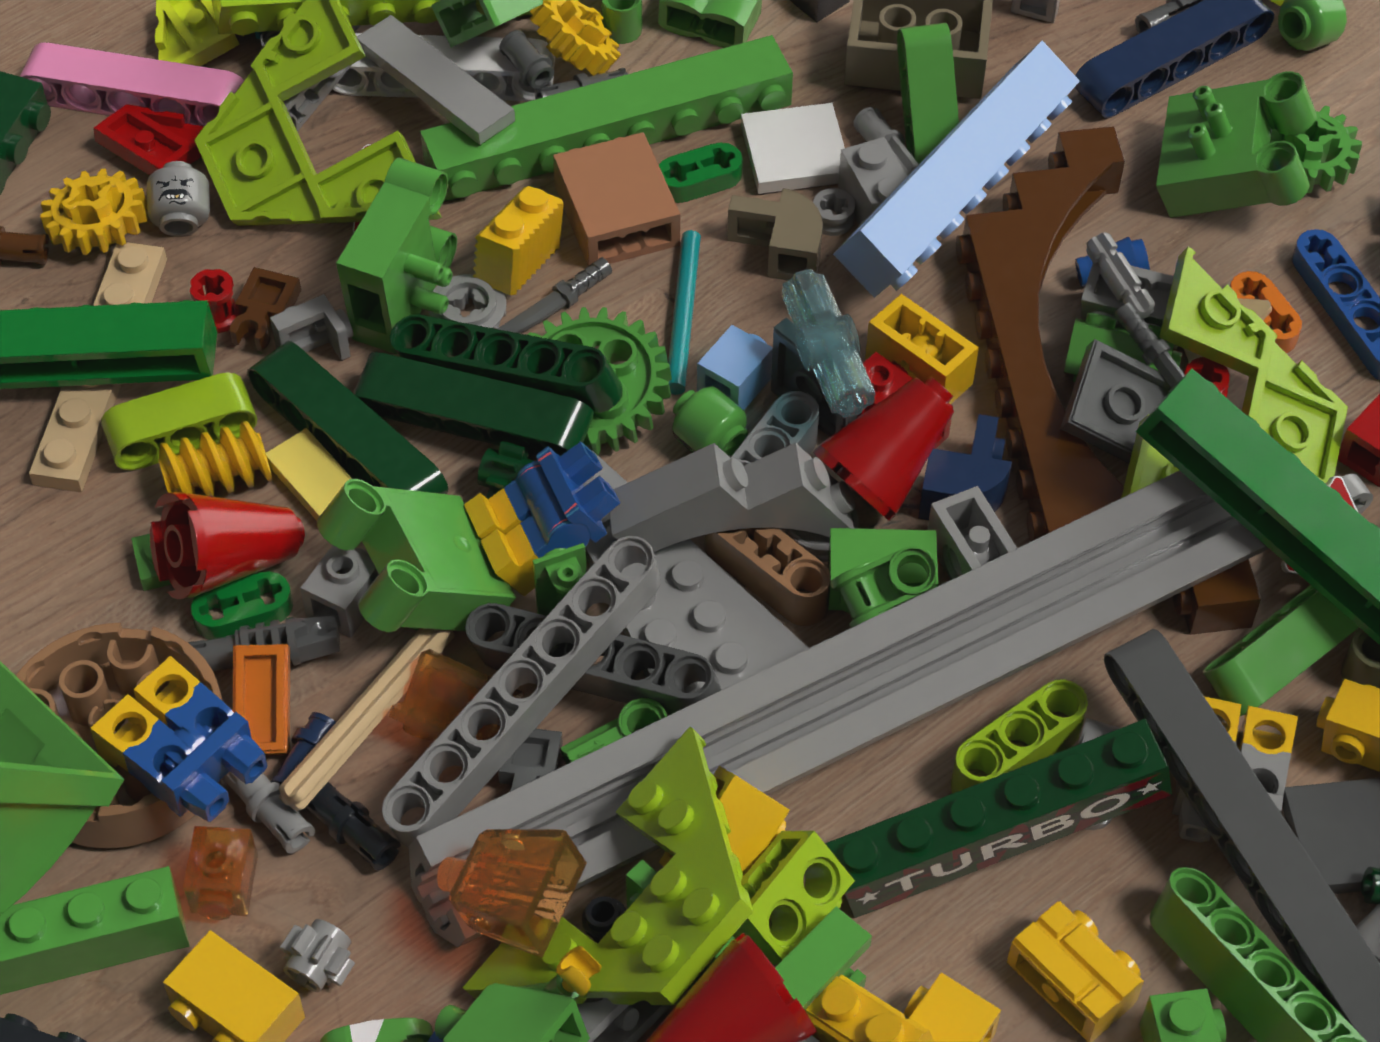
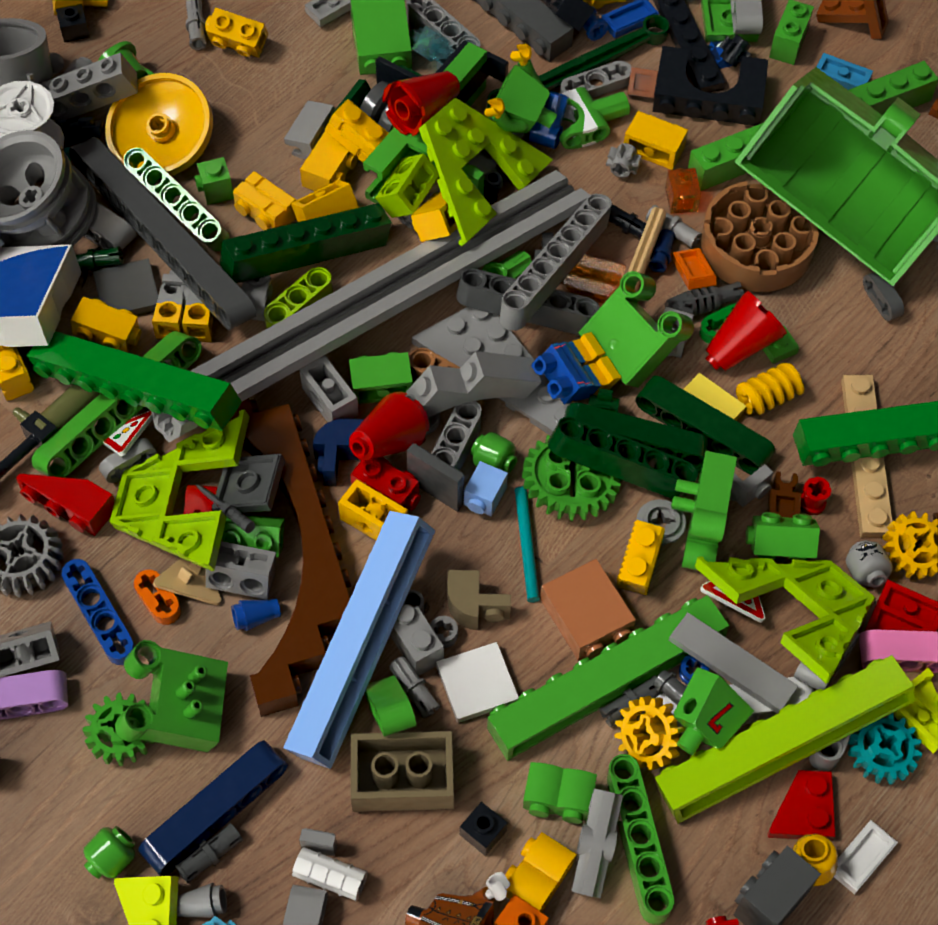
camera: 170 degrees right, 5 degrees up
blue hips [90,656,267,822] -> none
lime beam [101,372,258,471] -> none
clear orange torso [437,829,587,957] -> none
dark grey piece [497,257,612,333] -> none
bright green hinge [533,543,587,616] -> none
green beam [659,142,743,203] -> none
clear light blue piece [782,269,875,418] -> none
bright green piece [830,546,938,628] -> none
light grey axle [1086,232,1155,319] -> none
none -> yellow brick [291,180,359,222]
none -> bright green brick [746,512,820,560]

